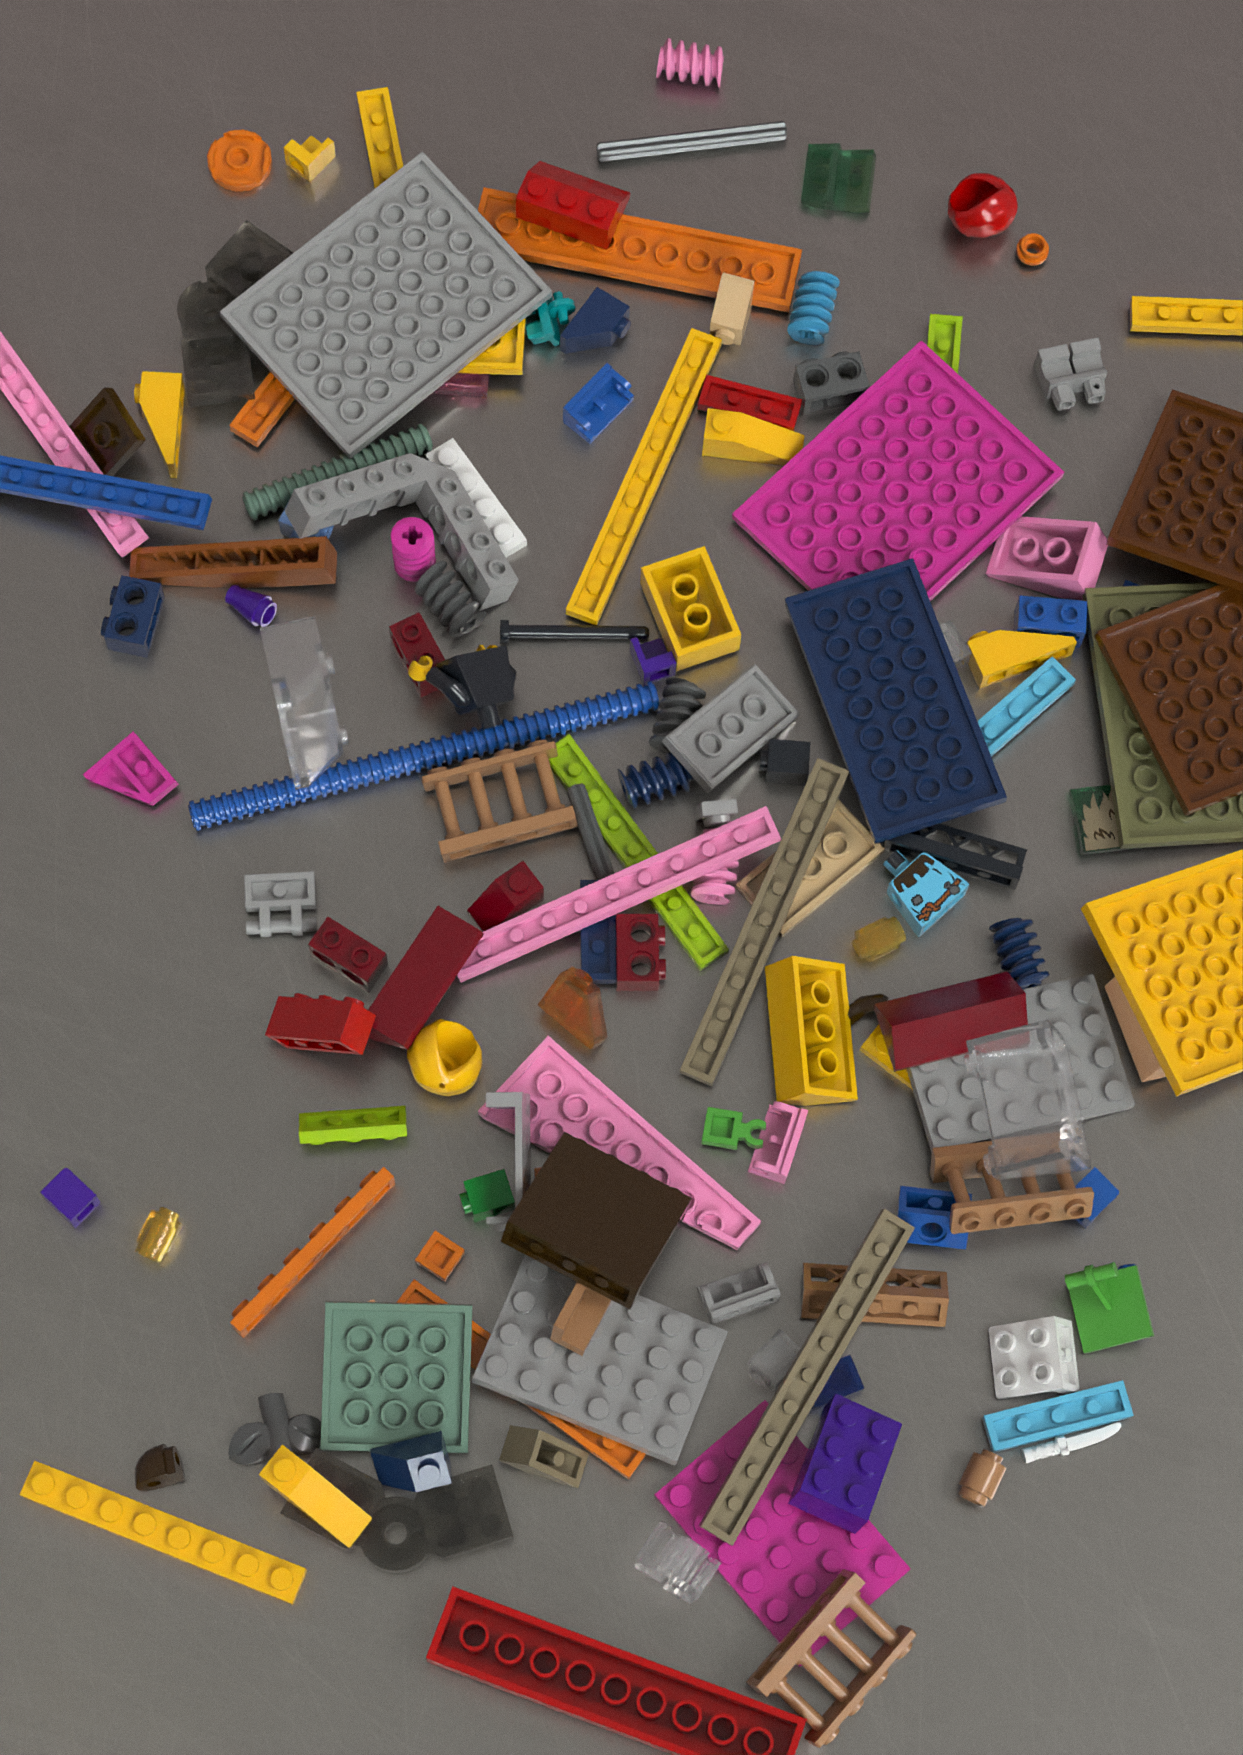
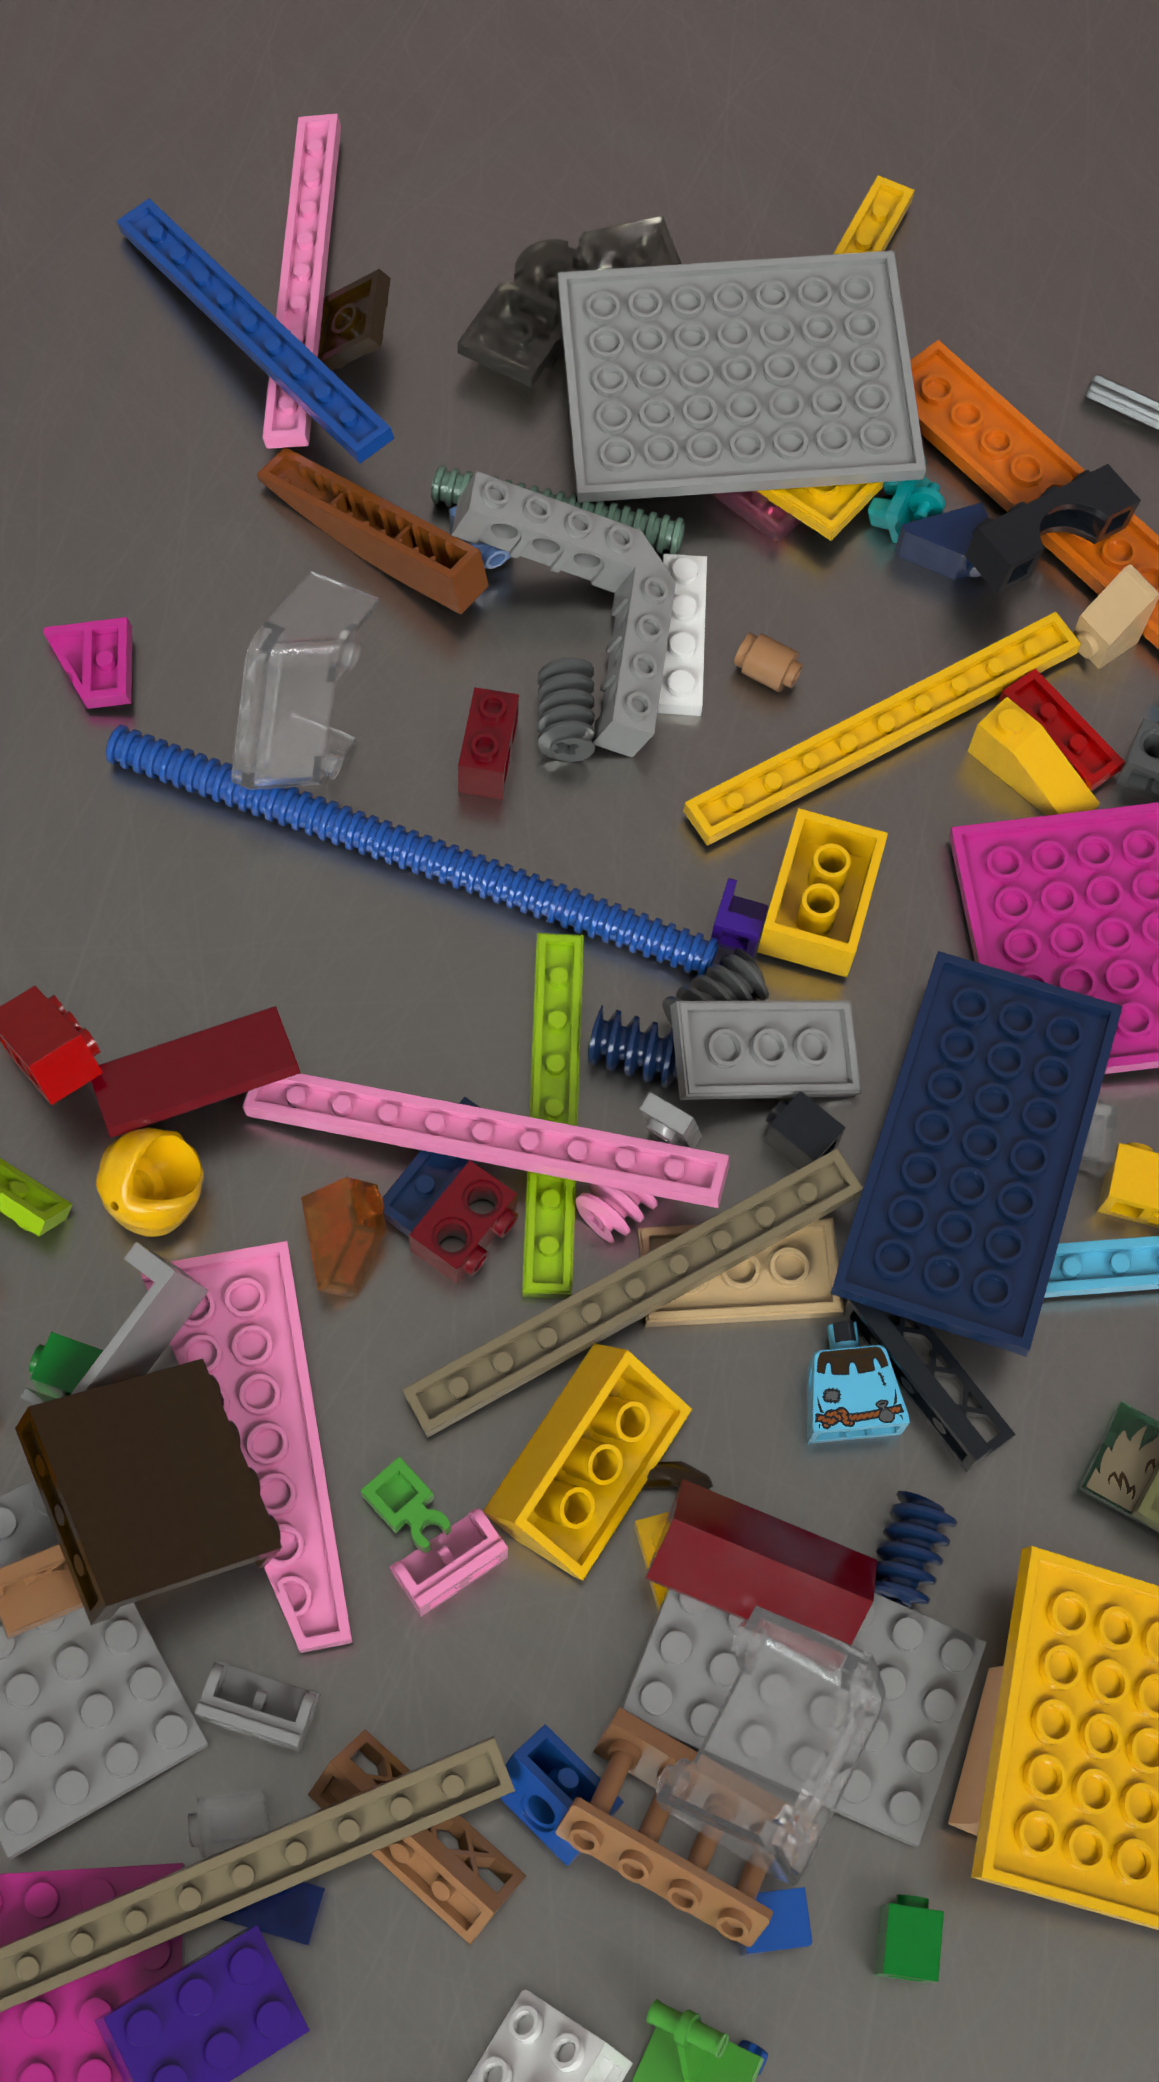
camera: 35 degrees right, 5 degrees down
dark blue brick [101,575,165,658] -> none
yellow slope [134,371,185,478] -> none
orange tile [207,129,272,192] -> none
dark purple cone [225,585,277,627] -> none
orange plate [229,372,295,448] -> none
light grey plate [244,871,317,938] -> none
yellow panel [283,136,336,182] -> none
dark red brick [308,917,388,993] -> none
dark pink piece [390,517,436,582] -> none
black torso [408,645,517,730] -> none
medium nougat fence [421,740,578,863] -> none
dark red slope [467,861,544,932] -> none
black bar [500,620,649,643] -> none
red slope [516,161,631,250] -> none
blue hinge [563,363,634,444] -> none
dark grey axle [567,783,615,880] -> none
clear yellow brick [852,916,906,962] -> none
none -> medium nougat brick [734,632,803,692]
none -> green brick [874,1894,944,1984]
none -> black arch [965,464,1141,593]

